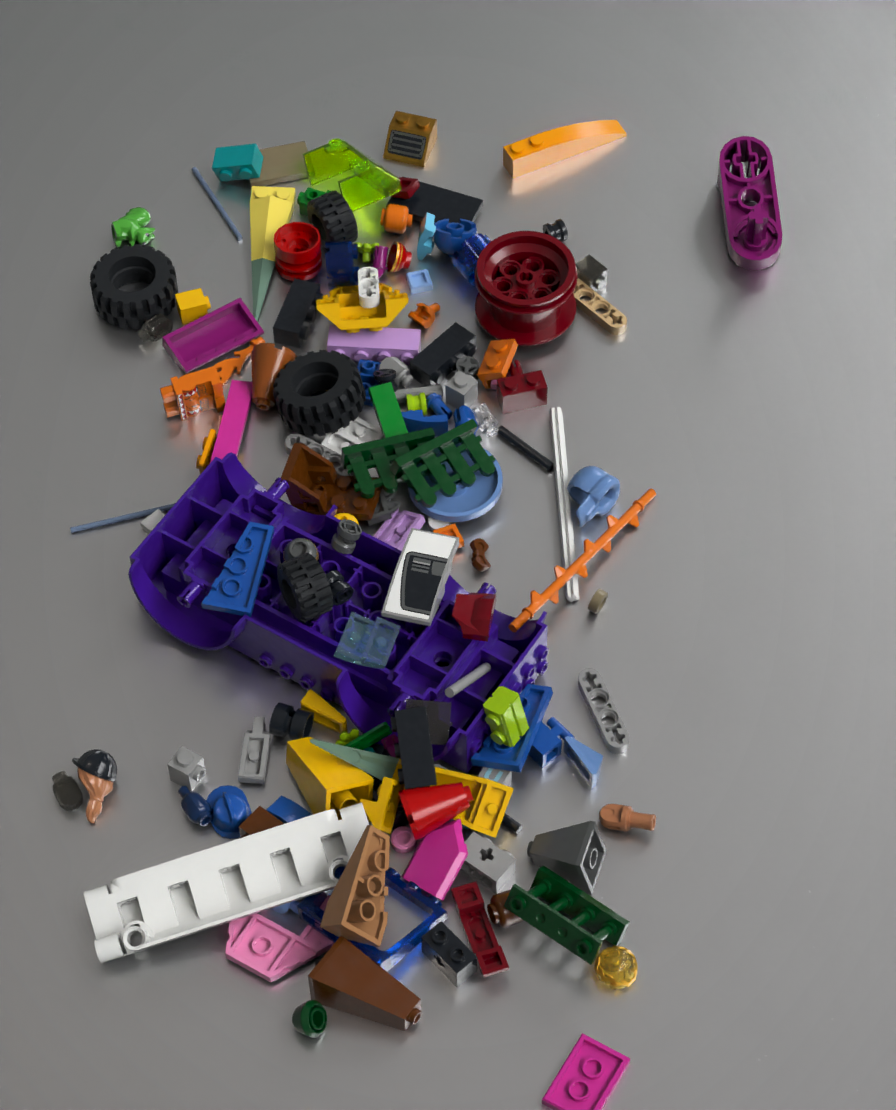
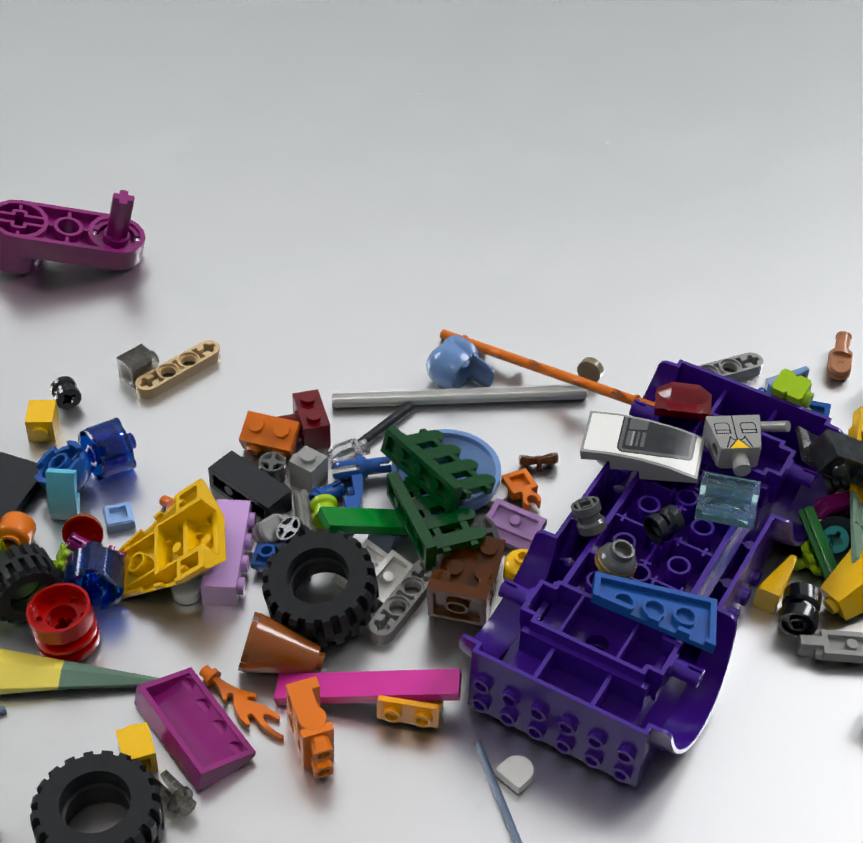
camera: 95 degrees left, 10 degrees down
black brick [273,278,323,348] -> none
black tyre [277,552,333,622] -> none
white beam [358,267,380,308] -> none
dark red wheel [475,231,578,346] -> none
none -> yellow brick [25,400,59,441]
none -> light grey torso [702,415,761,477]

